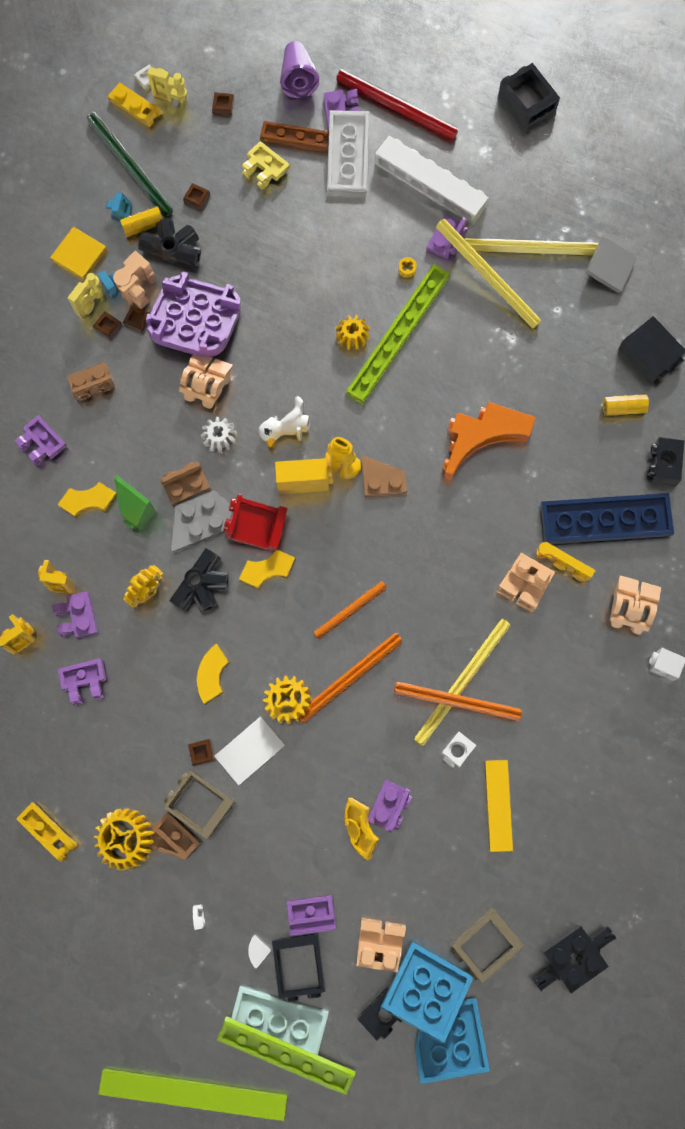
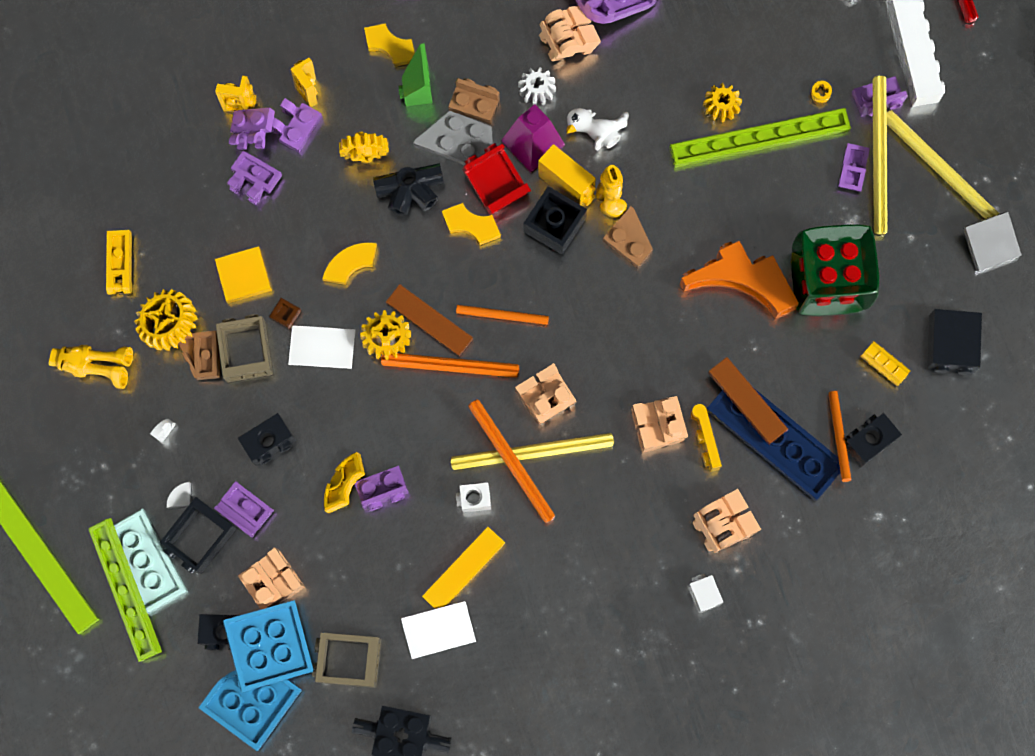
camera: 45 degrees right, 0 degrees up
none -> yellow piece [49,345,133,389]
none -> yellow tile [215,246,272,304]
none -> medium lavender plate [228,107,275,150]
none -> black brick [238,413,296,465]
none -> dark orange tile [386,284,473,357]
none -> white sticker [401,601,476,659]
none -> magenta slope [501,104,565,174]
none -> light nougat hips [515,363,576,424]
none -> black brick [523,186,587,255]
none -> dark orange tile [708,357,788,445]
none -> dark green piece [791,224,879,316]
none -> orange bar [828,391,851,482]
none -> medium lavender slope [838,143,870,192]

